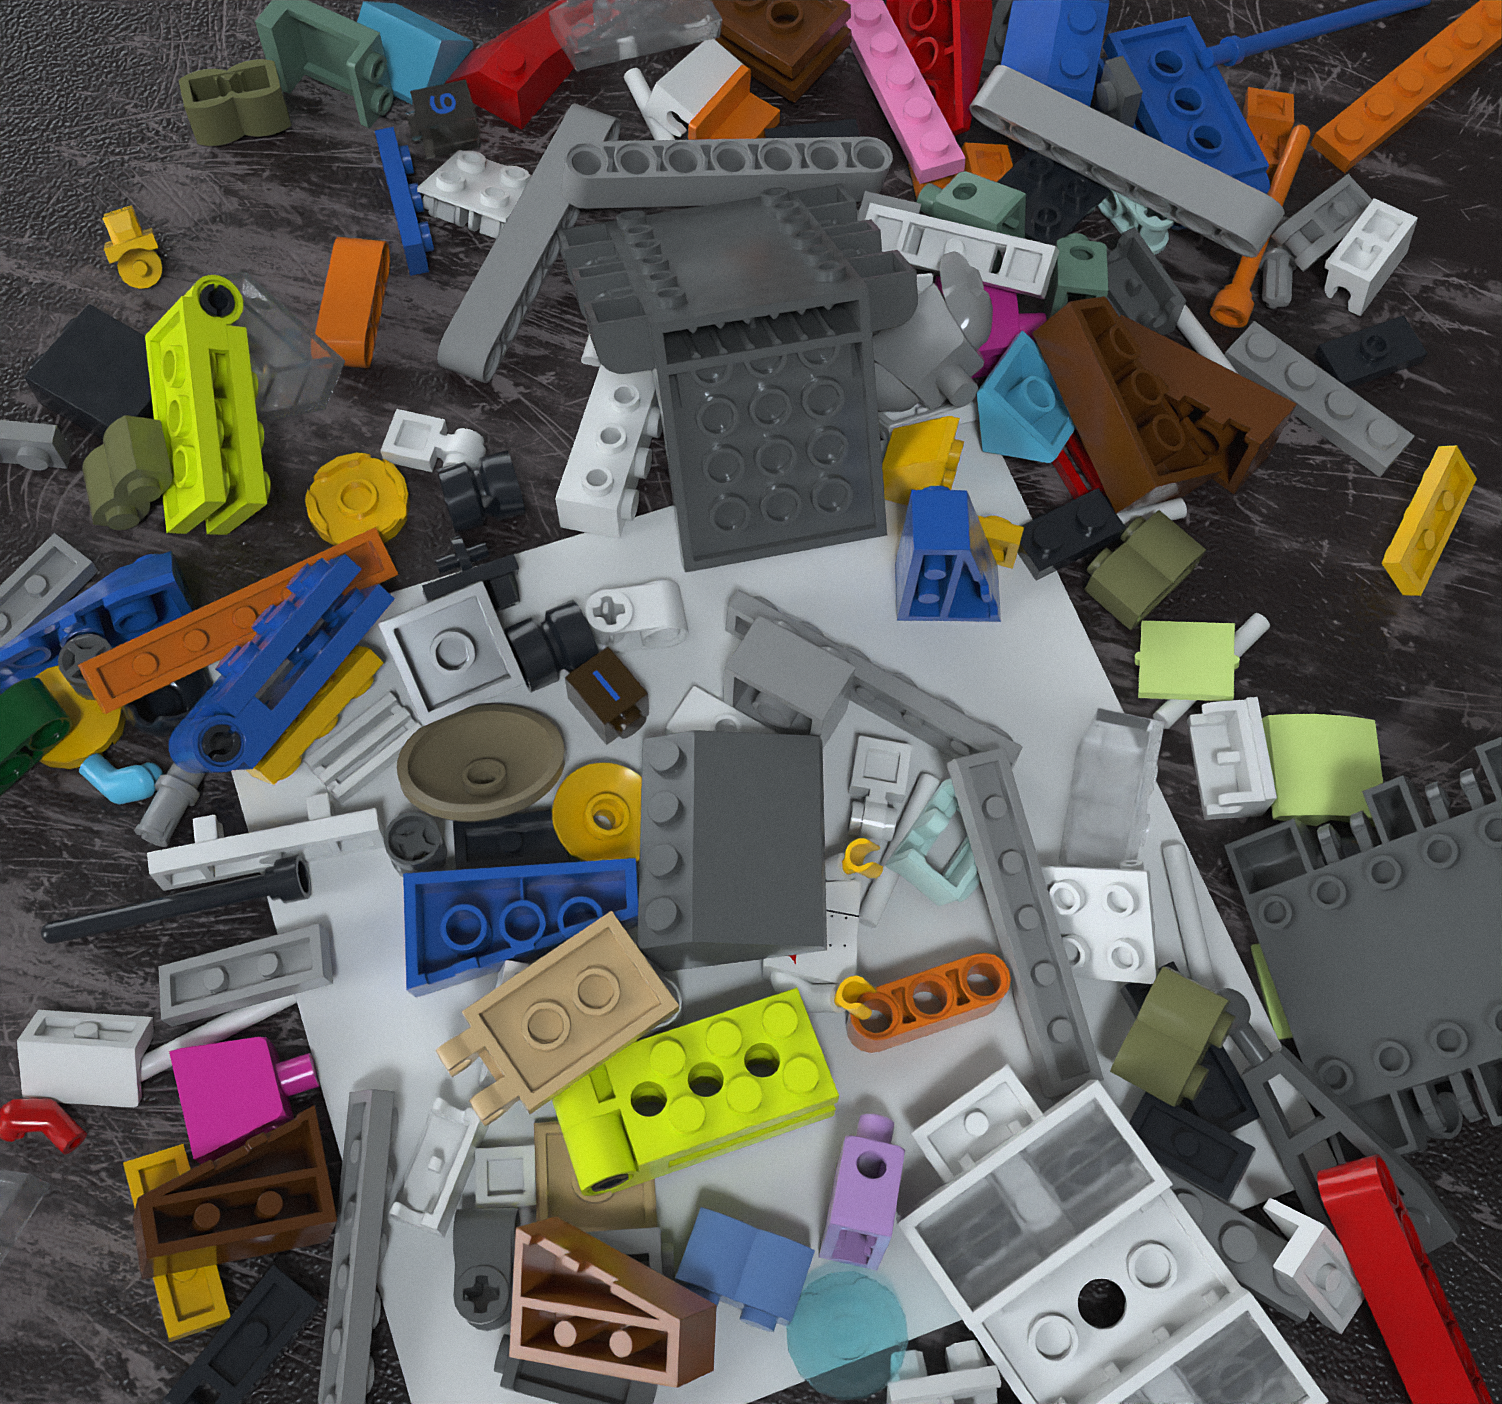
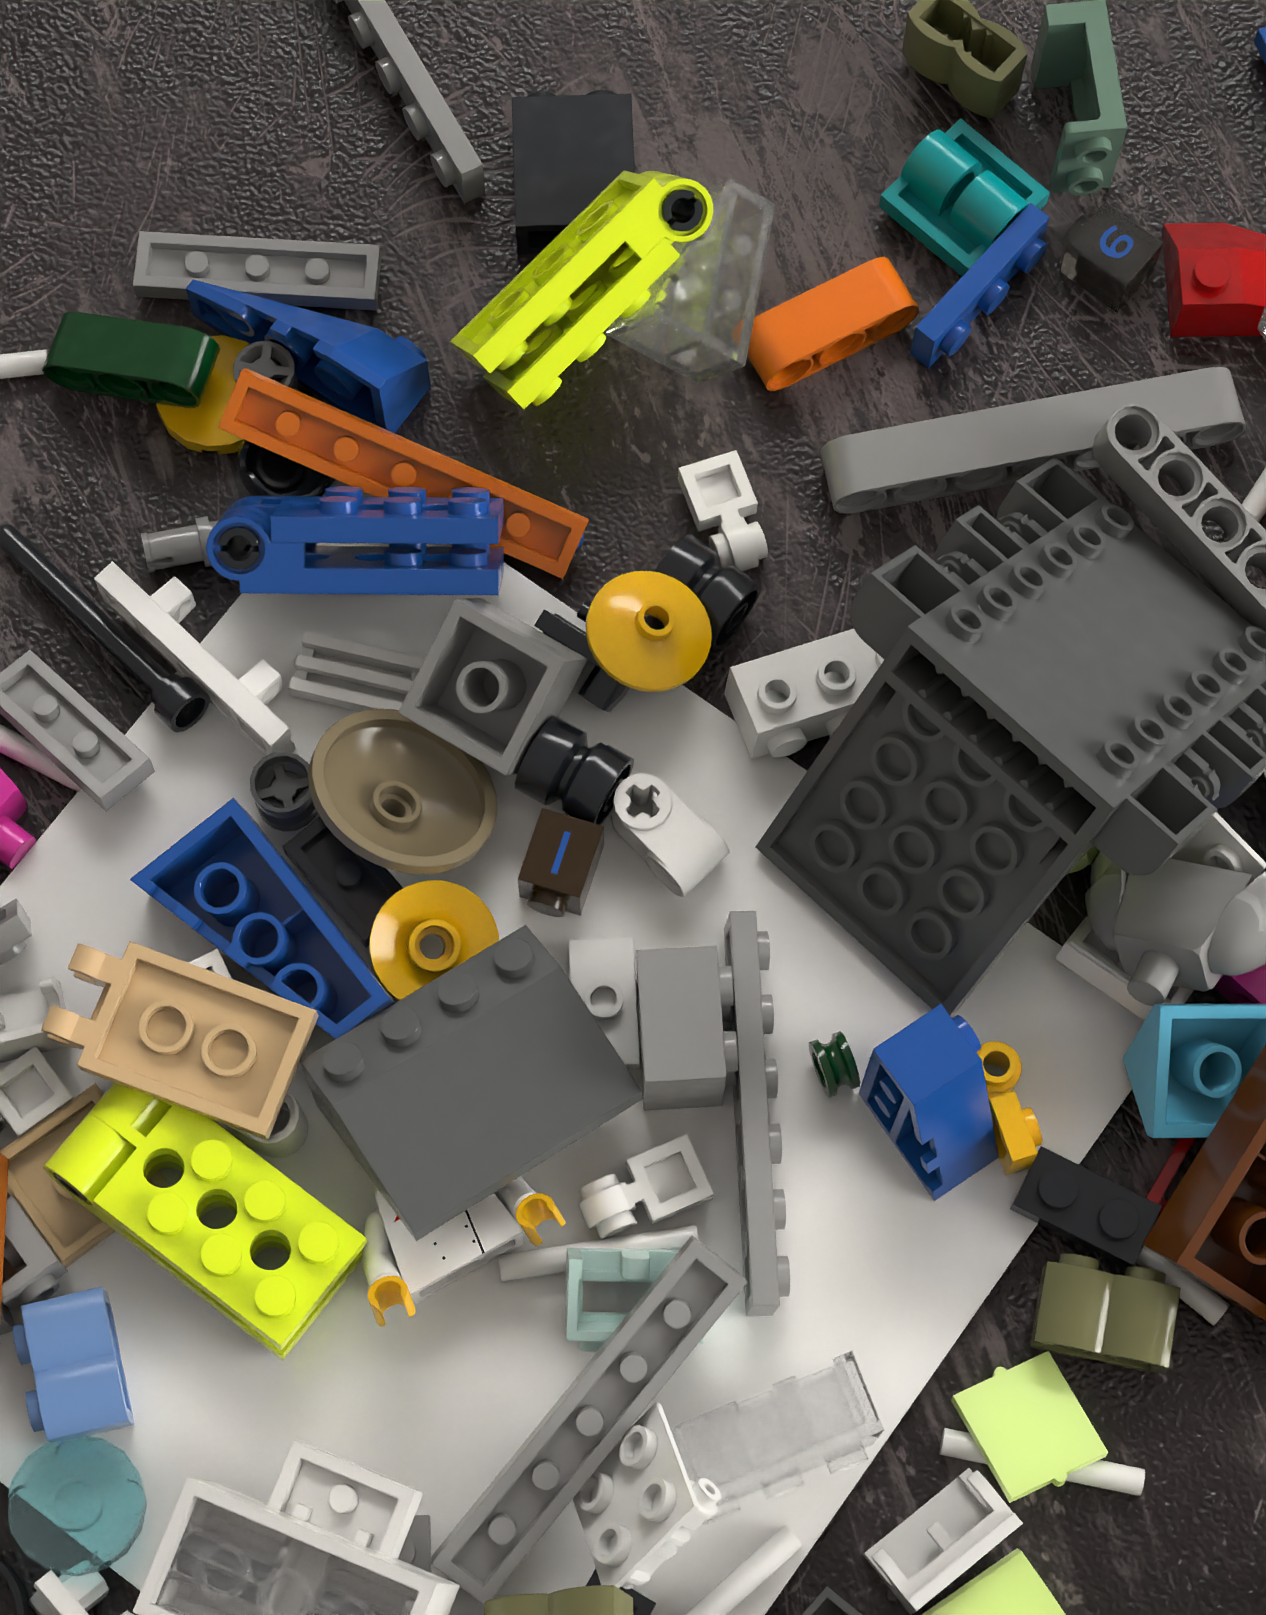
camera: 60 degrees right, 5 degrees up
medium azure arm [79,753,164,804] -> none
olive brick [82,415,173,530] -> none
yellow hips [103,205,162,289] -> none
yellow plate [246,645,384,785] -> none
yellow tile [305,452,411,546] -> none
medium azure slope [357,1,473,110] -> none
white hinge [417,150,532,239] -> none
lavender torso [819,1114,905,1271] -> none
orange beam [846,953,1011,1053] -> none
yellow slope [882,416,964,506] -> none
none -> yellow dish [585,571,712,692]
none -> dark green bush [809,1031,861,1097]
none -> teal plate [879,118,1050,276]

